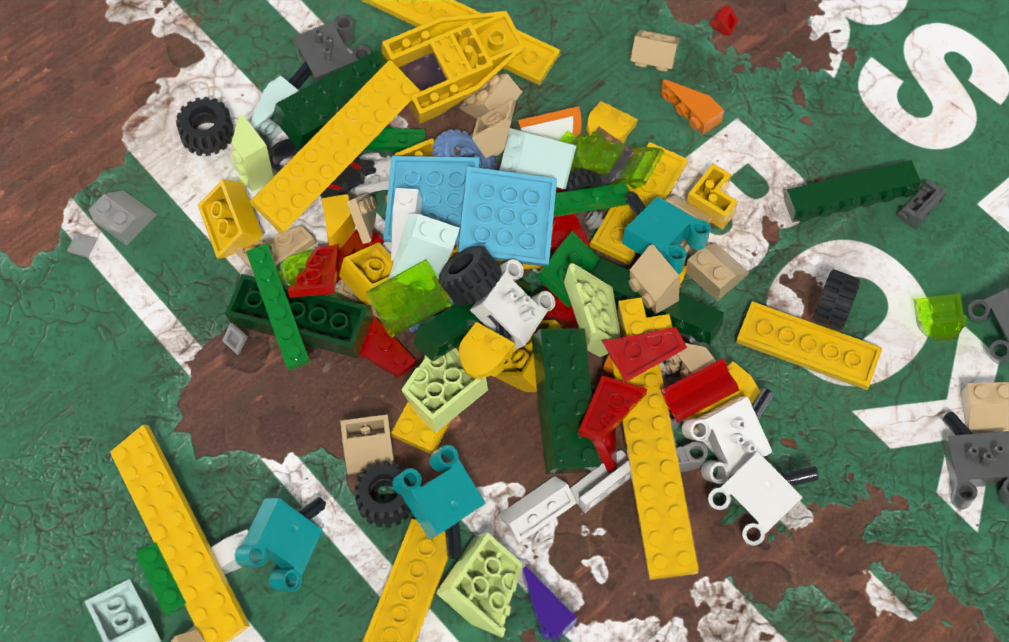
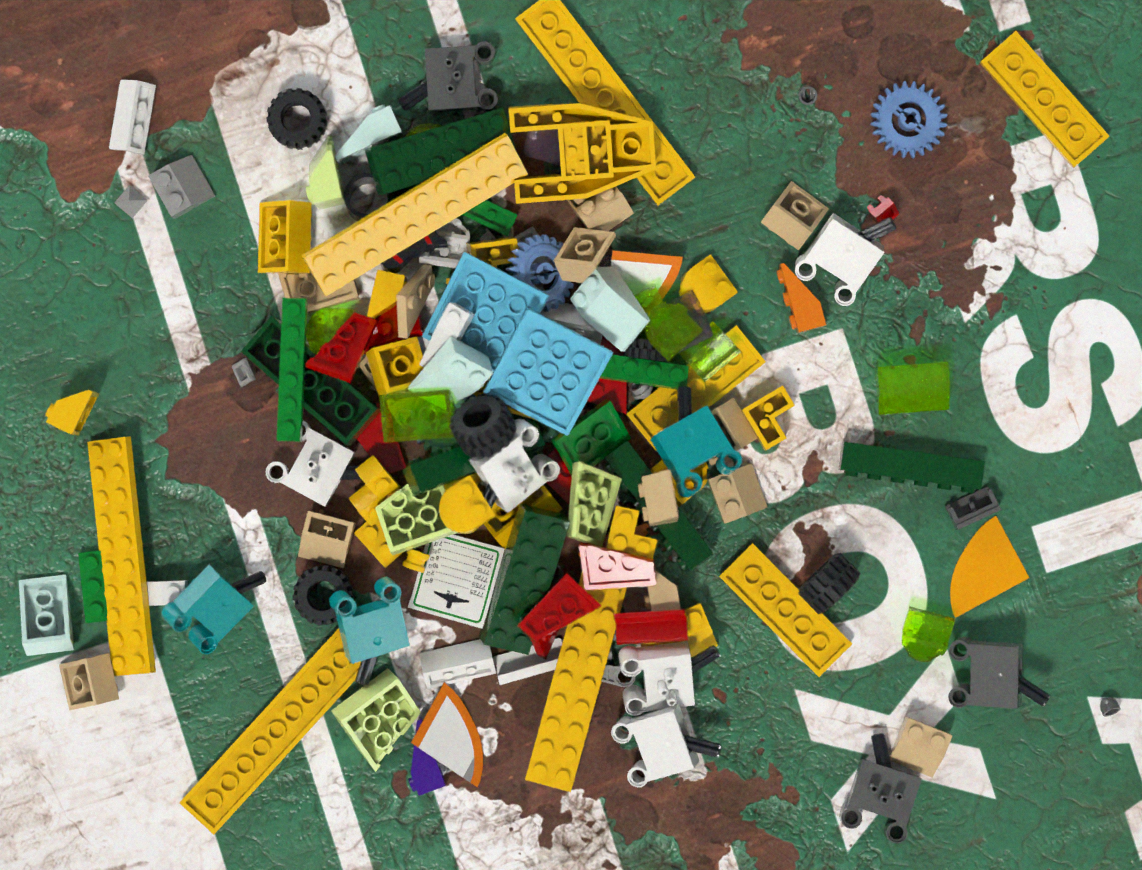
camera: 20 degrees right, 25 degrees up
none -> yellow slope [45,390,100,436]
none -> white panel [109,80,156,155]
none -> white piece [266,421,362,507]
none -> yellow brick [349,455,402,526]
none -> yellow wheel [402,549,430,573]
none -> white sticker [408,535,504,629]
none -> sticker [411,682,483,788]
none -> white piece [795,213,896,306]
none -> clear neon green slope [875,362,950,415]
none -> light orange sticker [950,516,1029,618]

